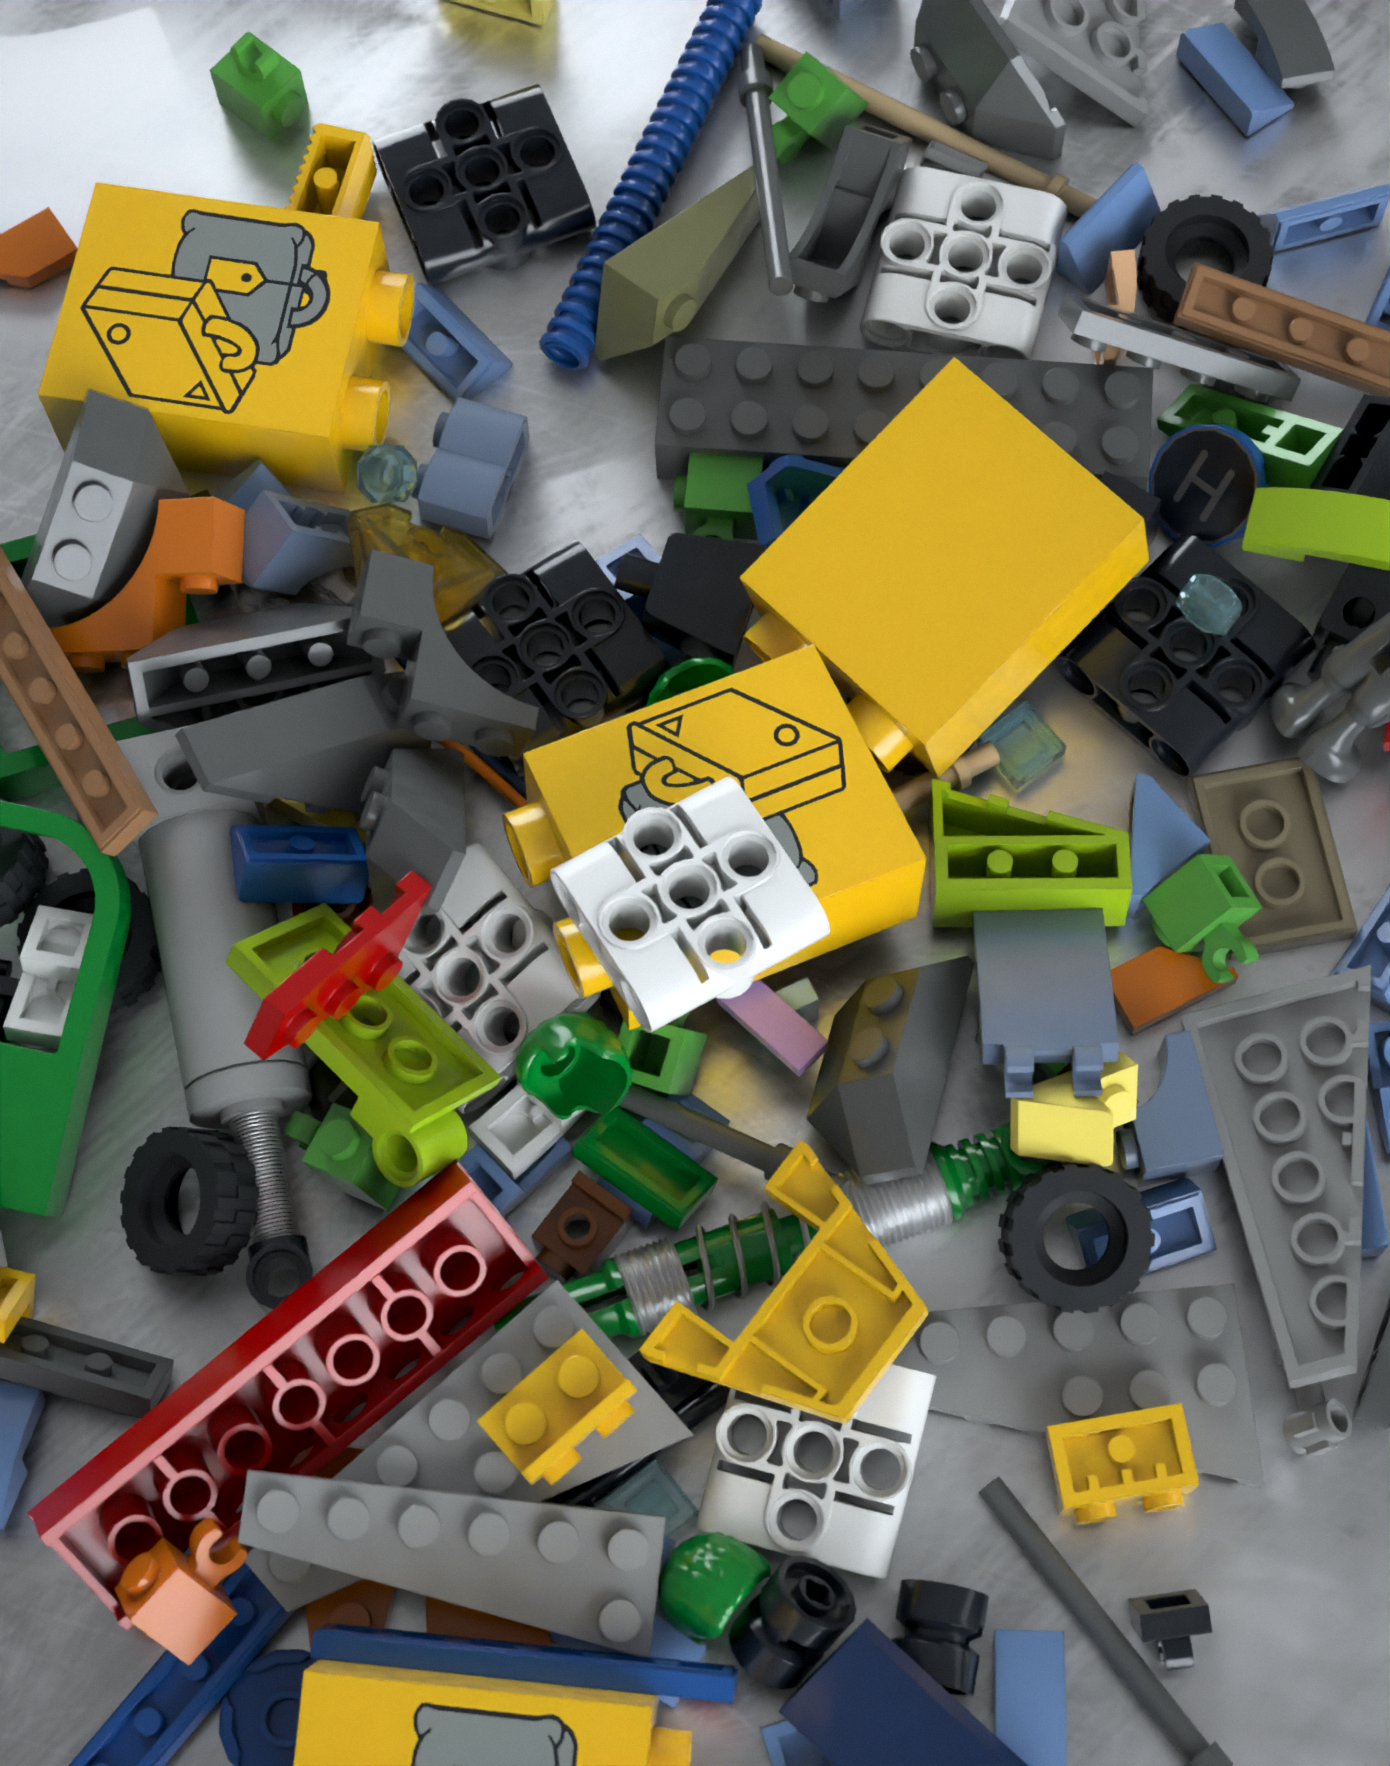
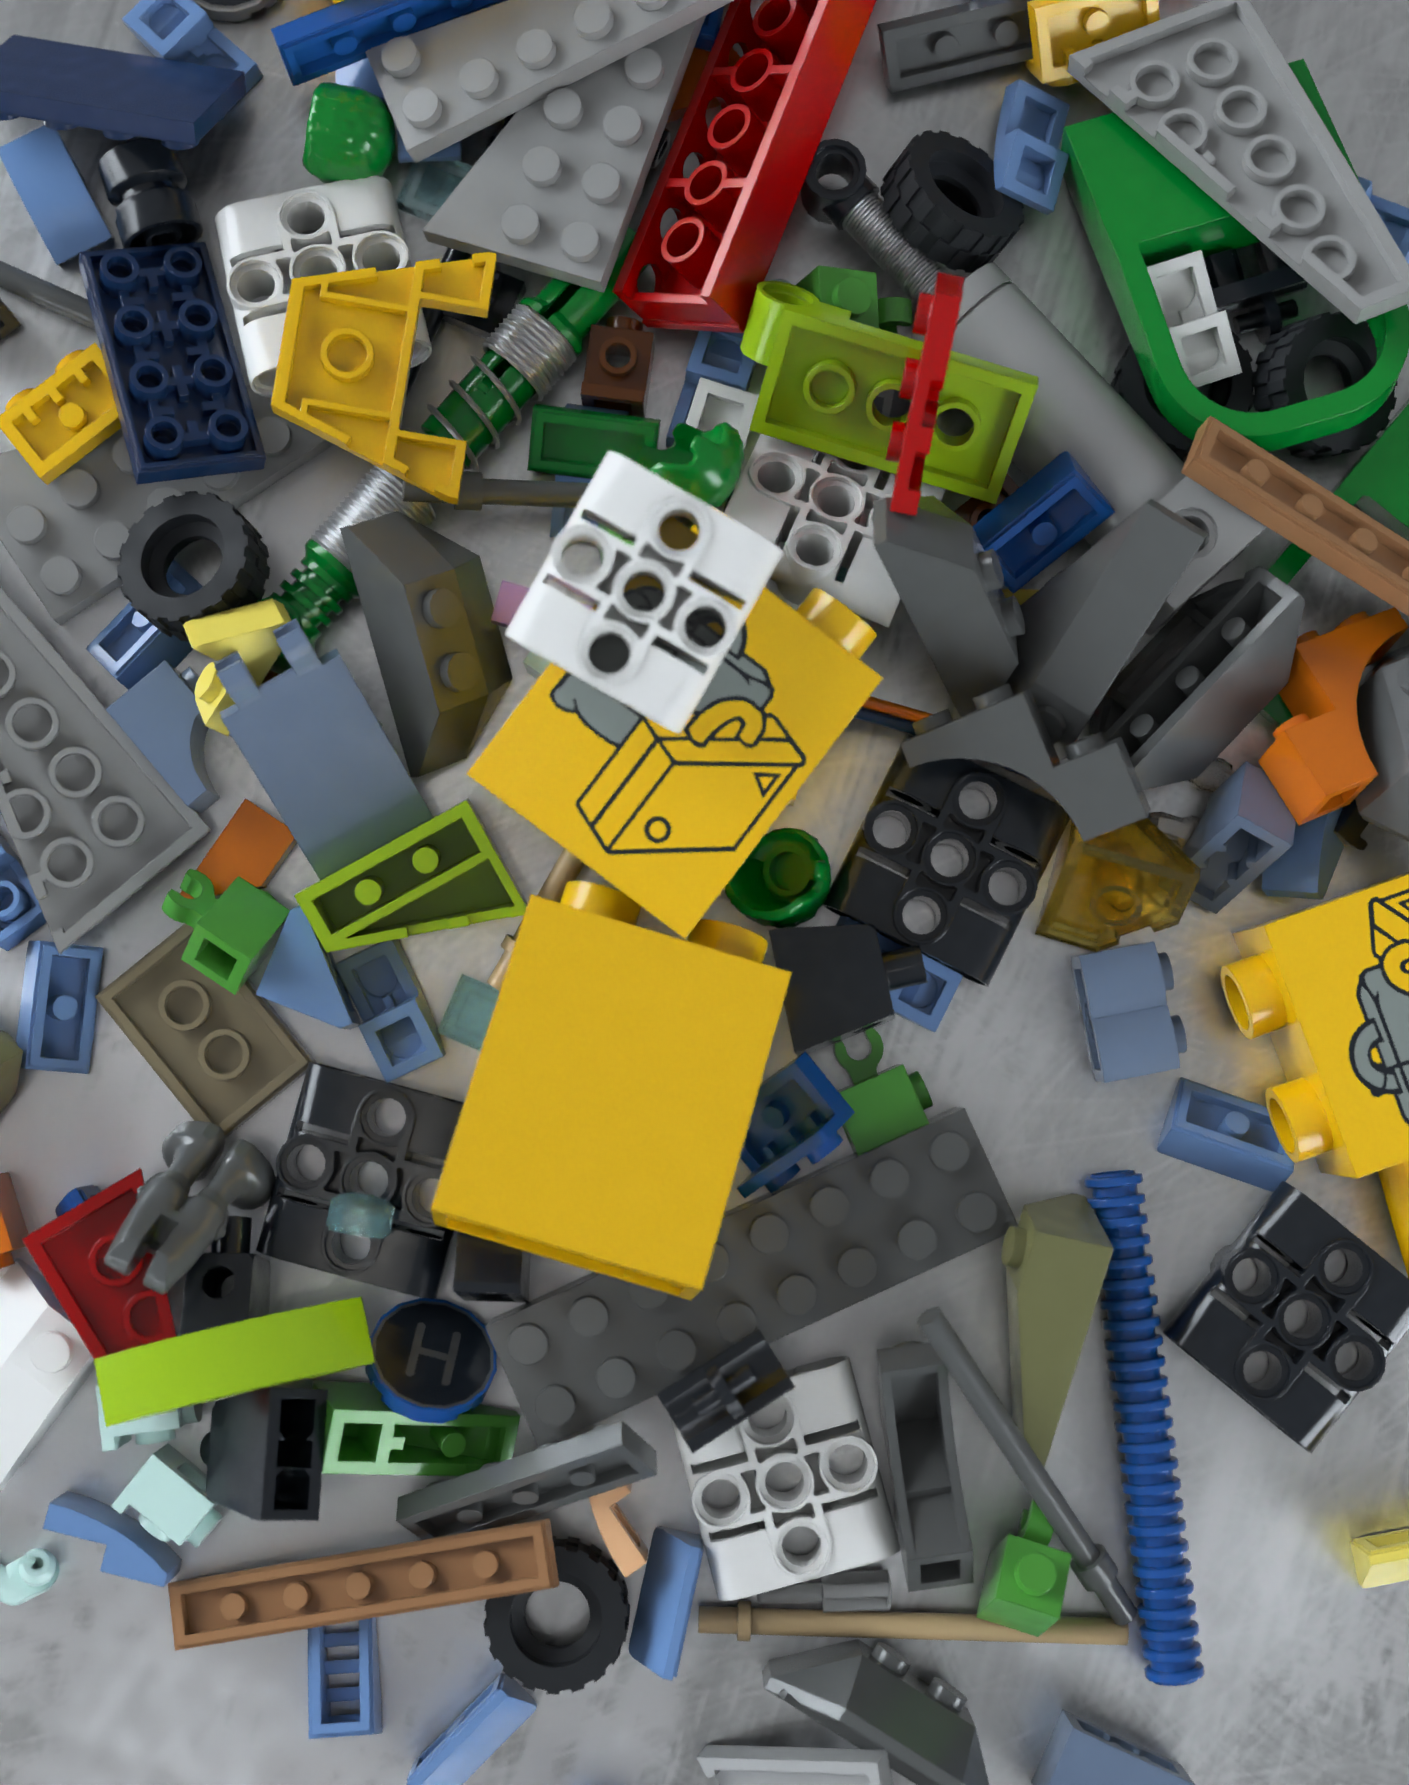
camera: 145 degrees right, 15 degrees up
clear light blue tile [357,444,418,504] -> none
yellow bracket [477,1328,637,1486] -> none
black wheel [729,1555,857,1690] -> none
none -> dark blue tile [79,242,266,485]
none -> medium blue slope [335,939,446,1083]
none -> black hips [657,1329,796,1453]
none -> medium blue slope [994,79,1070,215]

